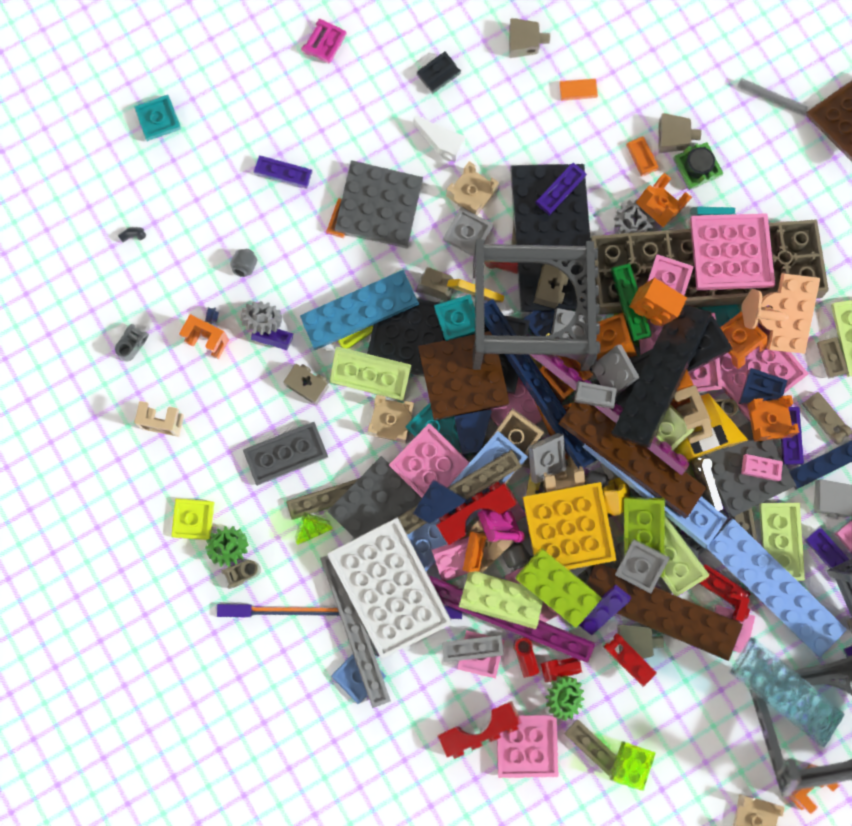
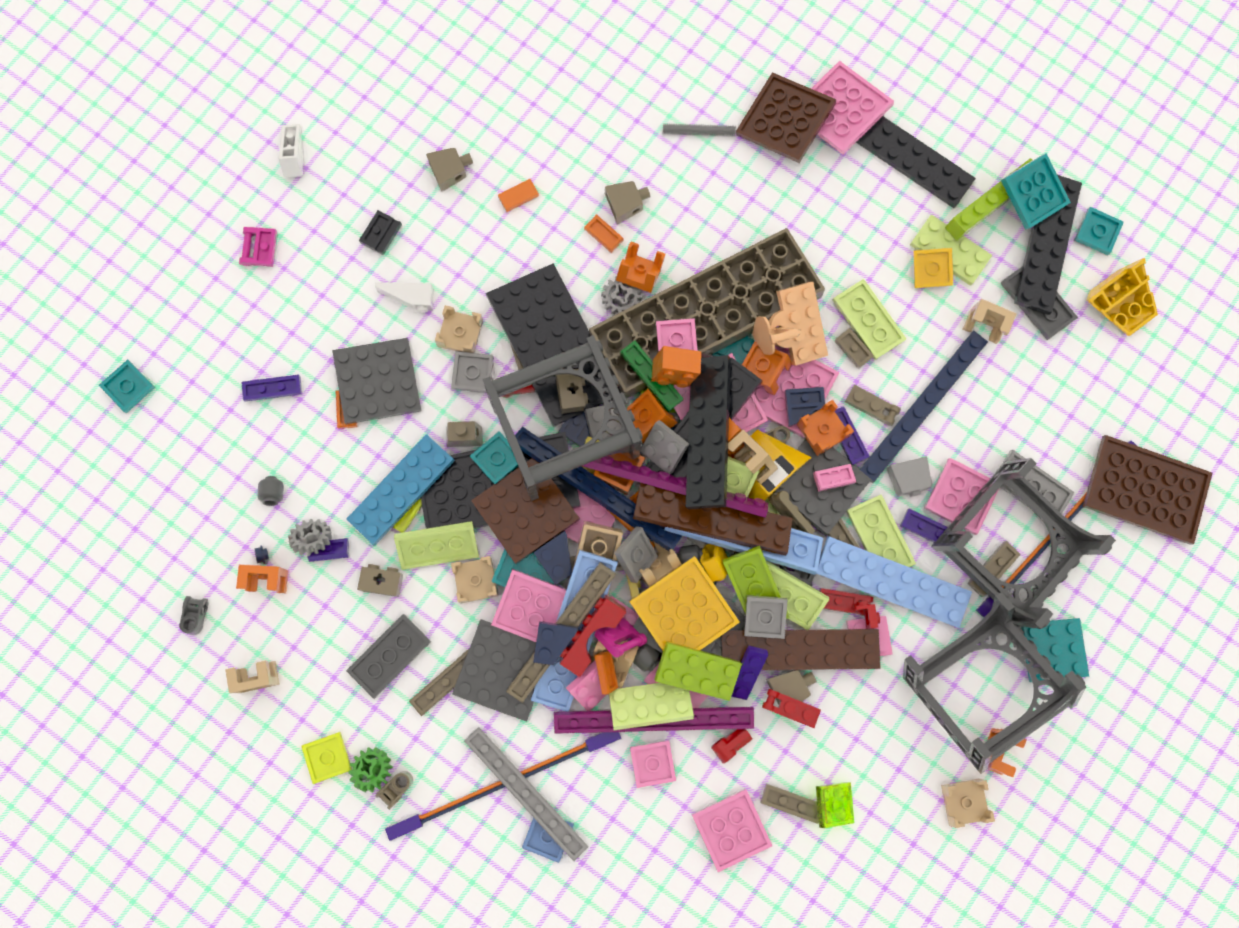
camera: 30 degrees left, 0 degrees up
black arm [117,227,146,243] -> none
clear neon green slope [294,512,333,545] -> none
white plate [327,517,452,659] -> none
red arch [437,701,522,759] -> none
light grey plate [442,635,504,662] -> none
yellow tile [447,279,505,303] -> none
red piece [513,637,540,678] -> none
dark purple plate [535,162,587,216] -> none
bright green gear [545,675,585,721] -> none
light grey tile [574,381,617,409] -> none
piece [673,142,724,190] -> none
teal plate [690,207,736,216] -> none
bright pink plate [690,213,775,290] -> none
clear light blue plate [729,637,845,748] -> none

